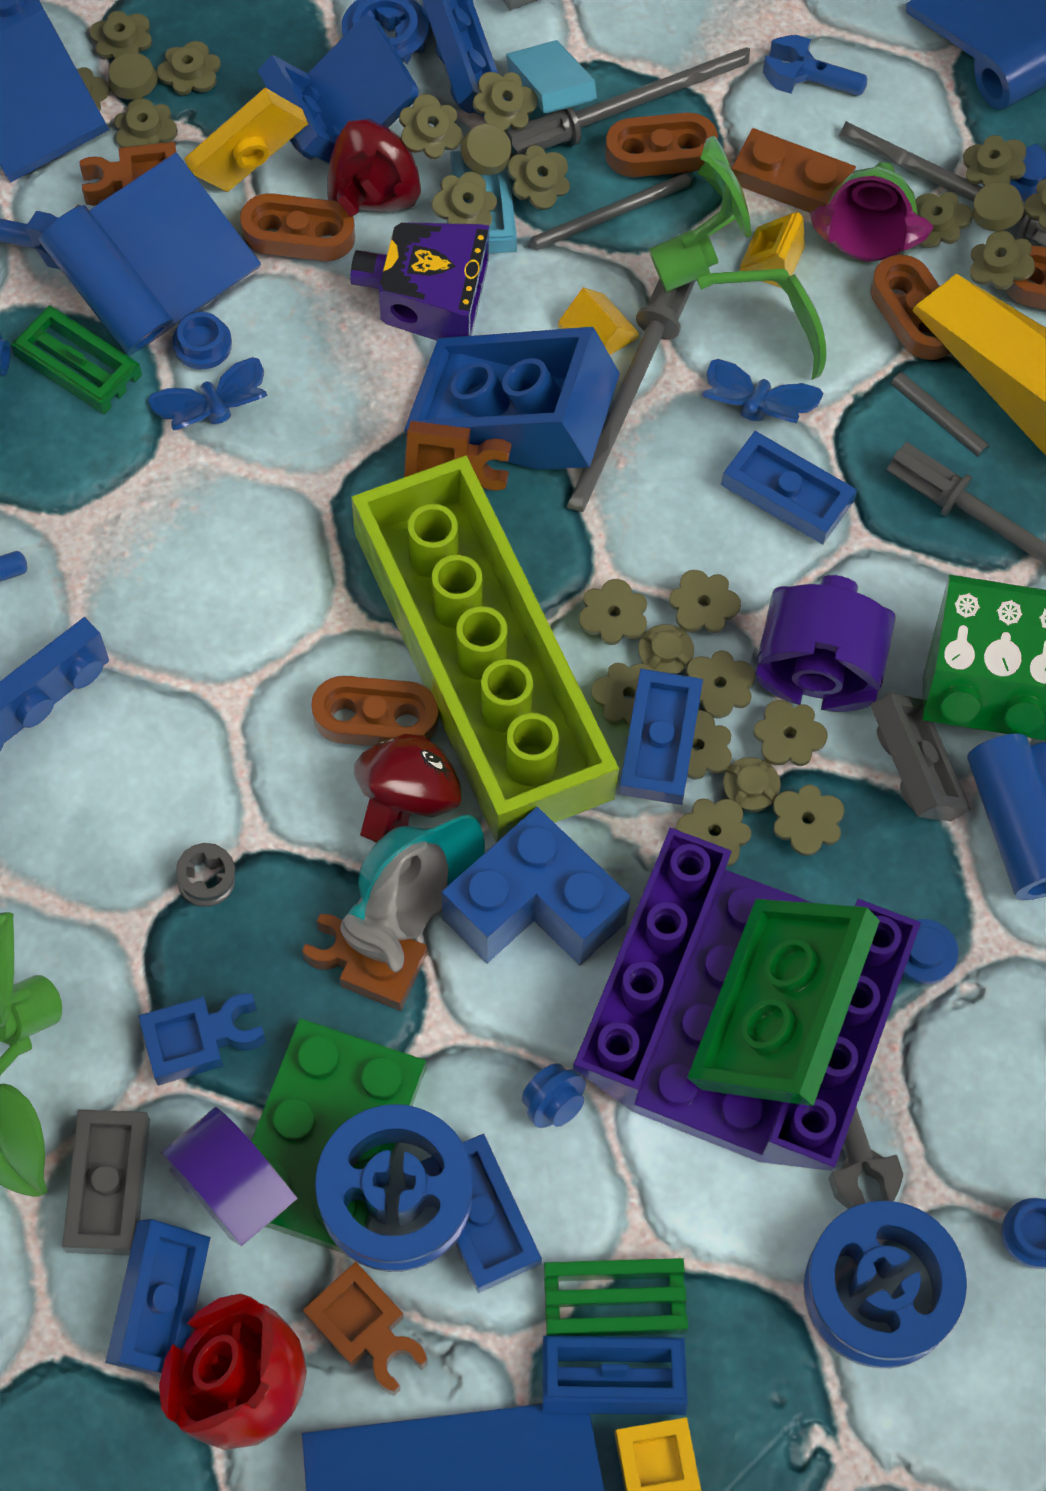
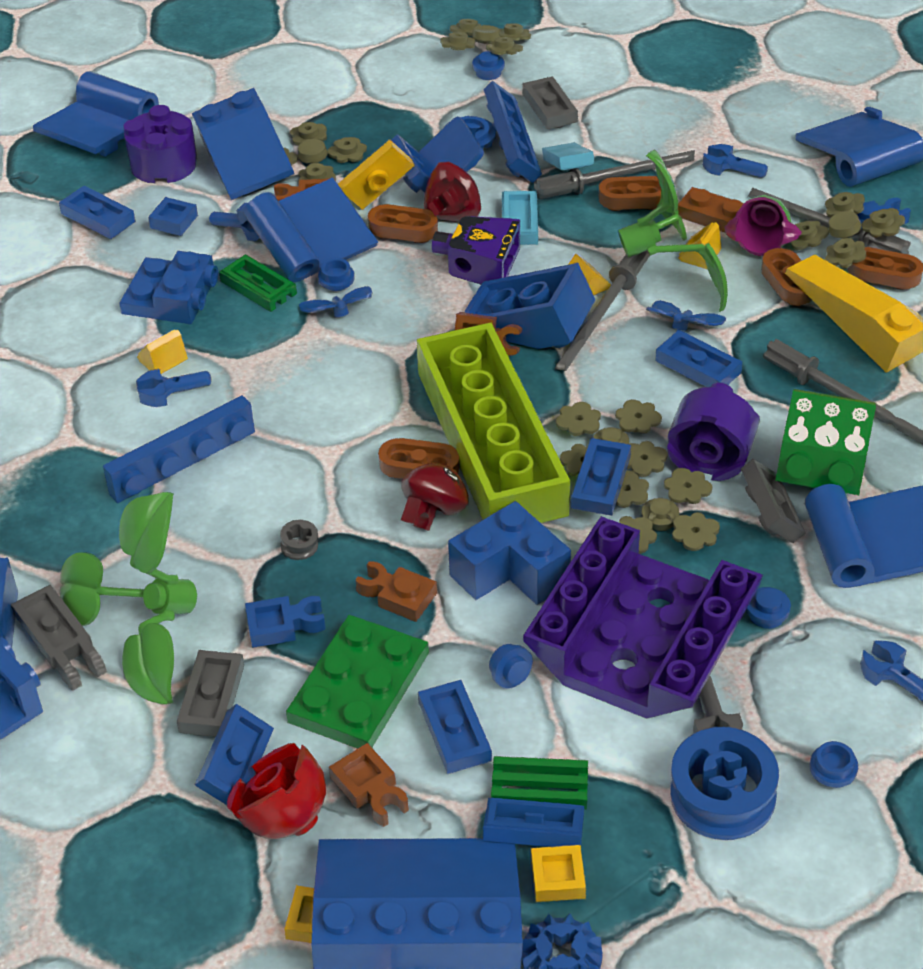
camera: 10 degrees right, 20 degrees down
dark purple brick [160,1107,297,1246] -> none
blue wheel [315,1104,473,1272] -> none
light grey hair [340,814,485,972] -> none
olive plant [399,72,570,226] -> none
dark grey axle [527,173,694,250] -> none
green plate [687,899,880,1106] -> none
dark grey piece [891,372,990,457] -> none

